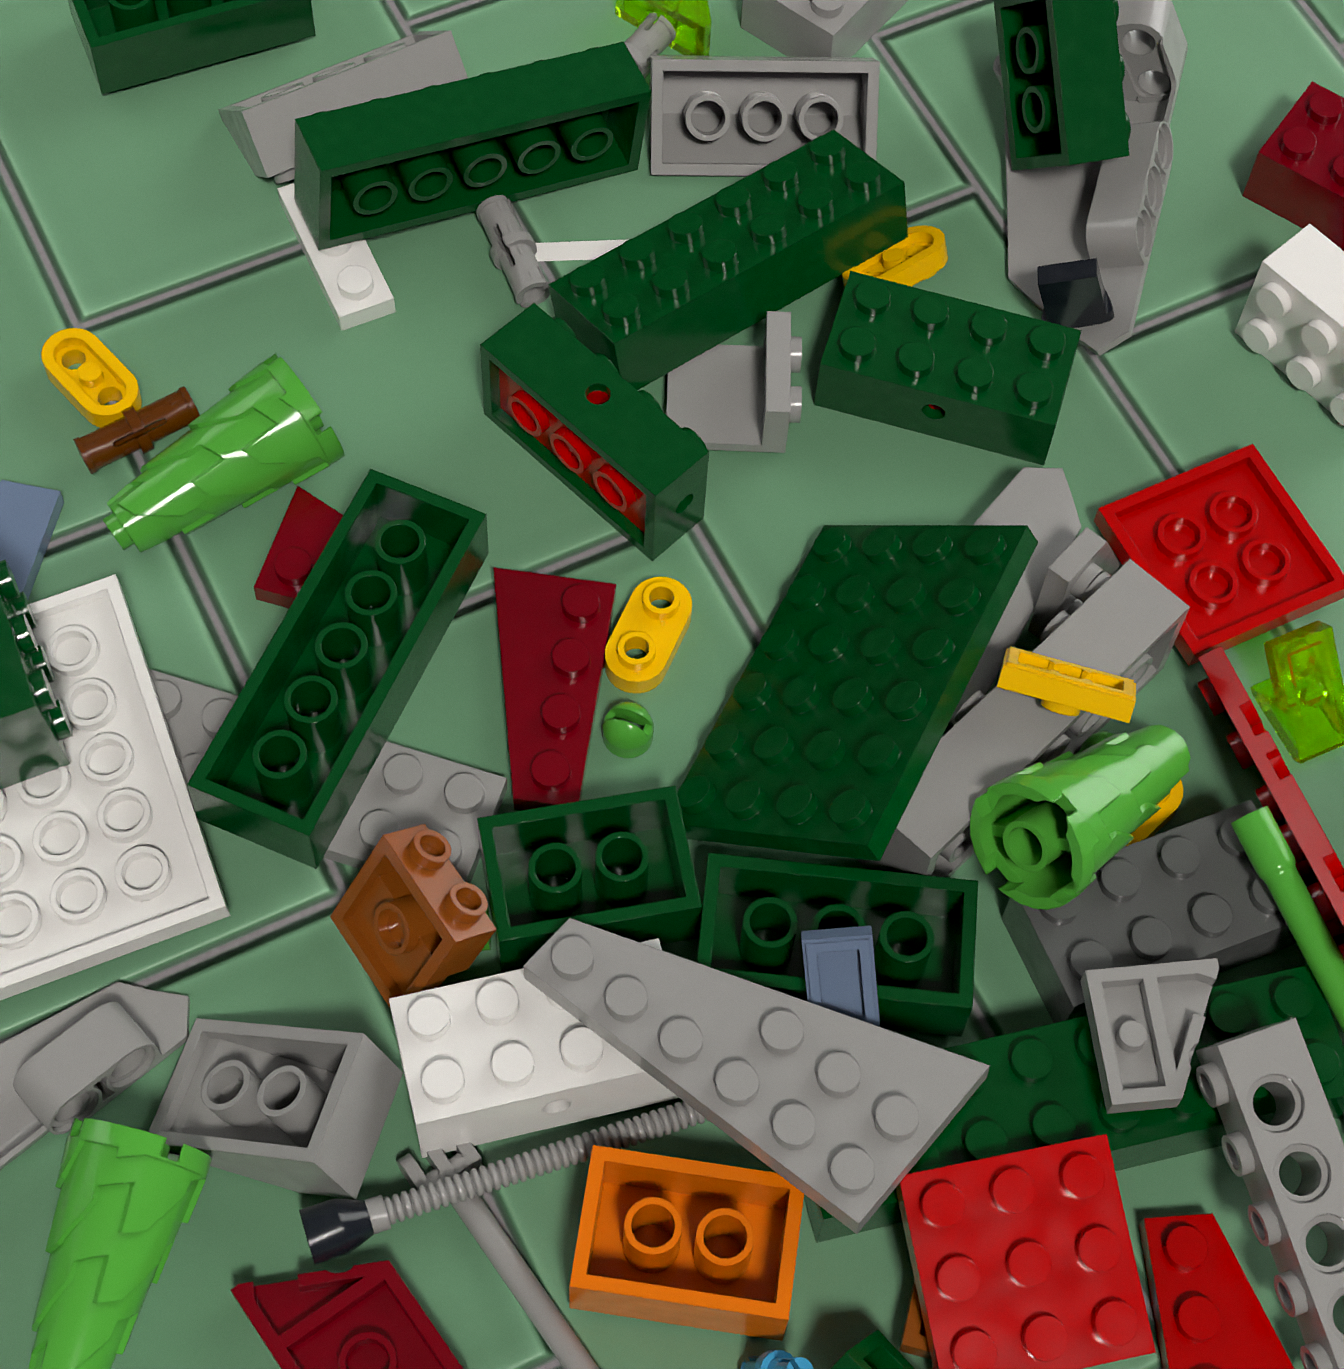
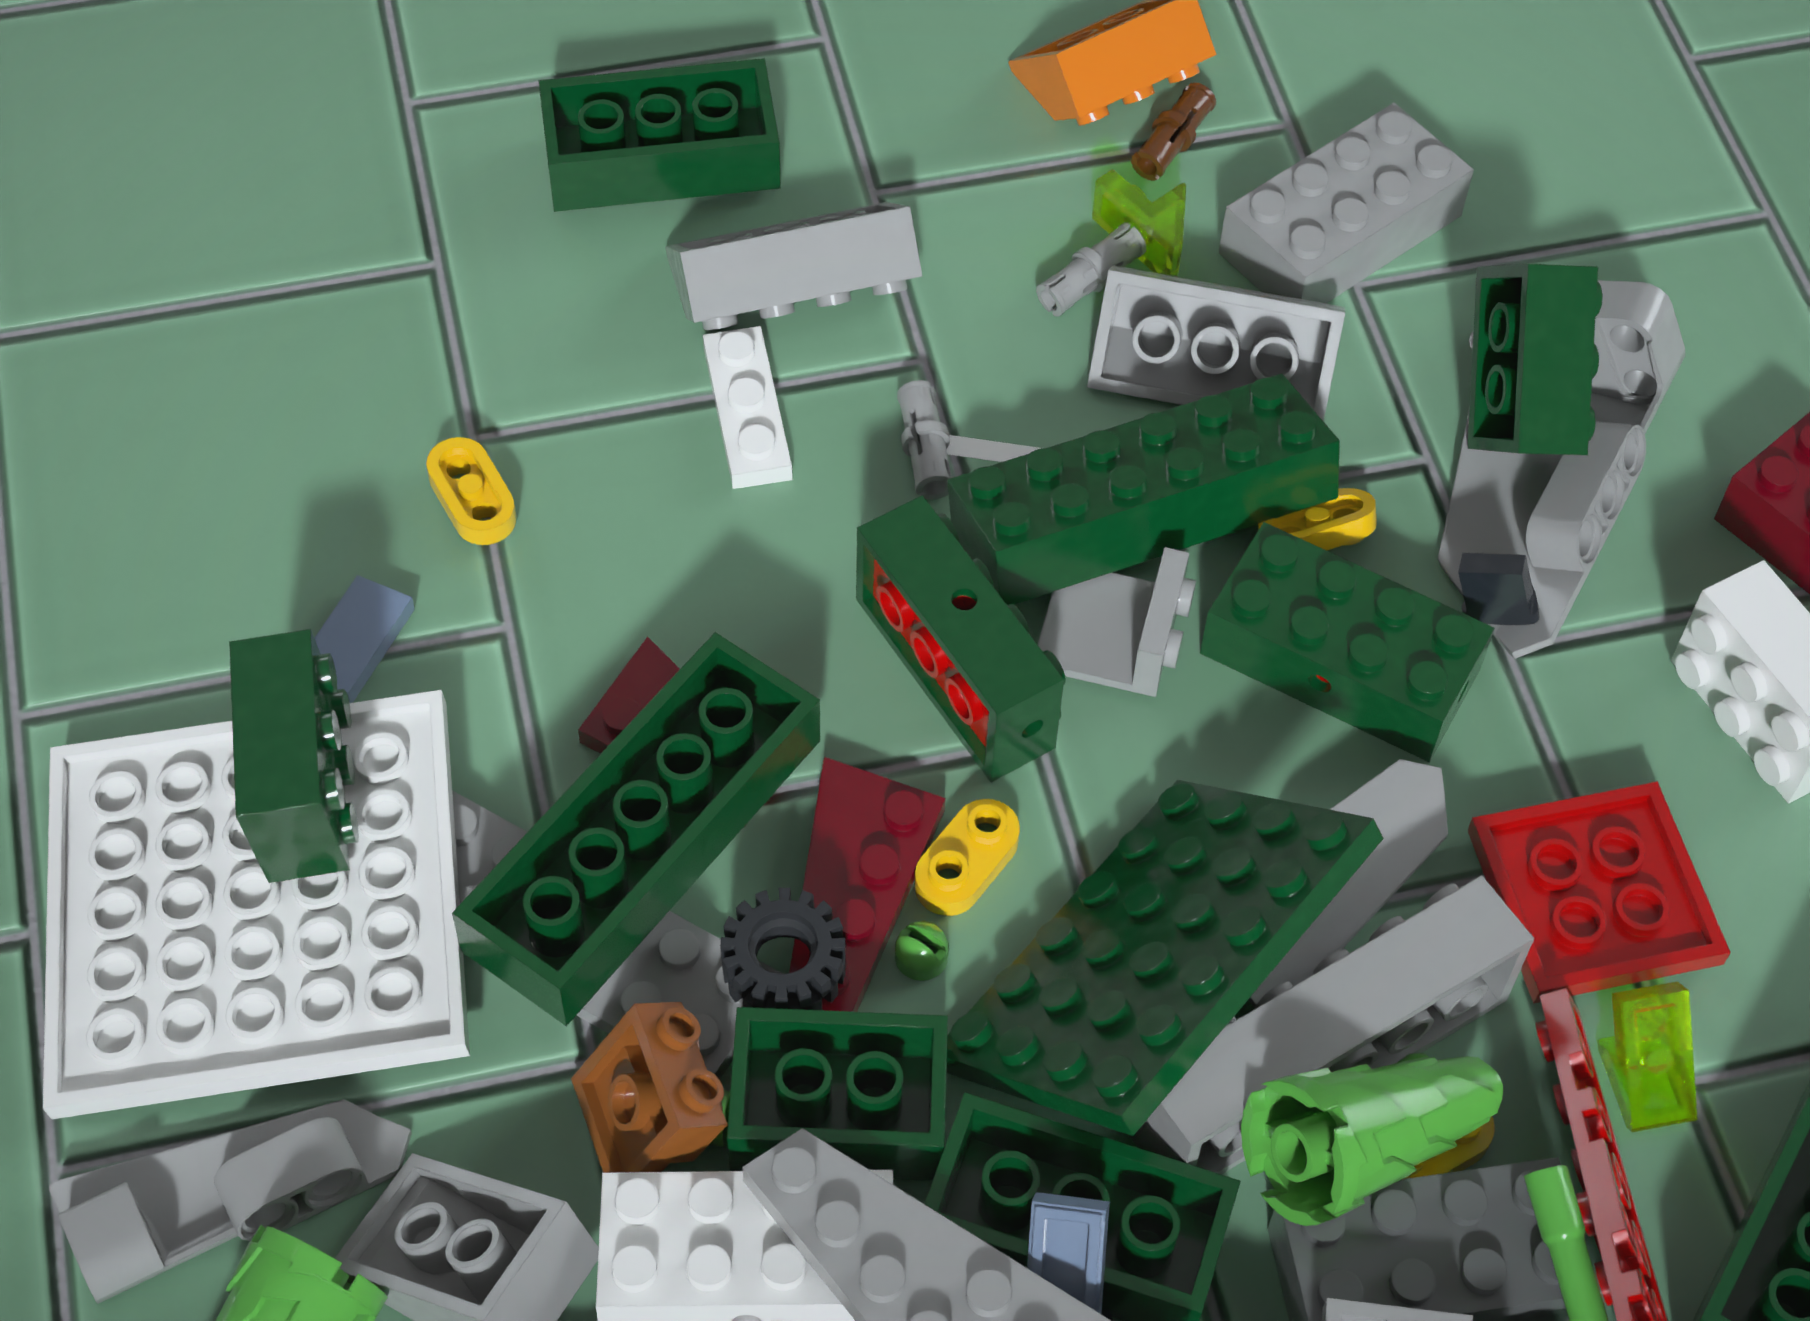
camera: 15 degrees right, 5 degrees down
reddish brown pin [73,386,200,474] -> none
bright green cone [102,353,345,553] -> none
dark green brick [294,41,652,251] -> none
yellow plate [997,646,1136,723] -> none
light grey wing [1028,527,1120,639] -> none
none -> black tyre [720,888,846,1010]

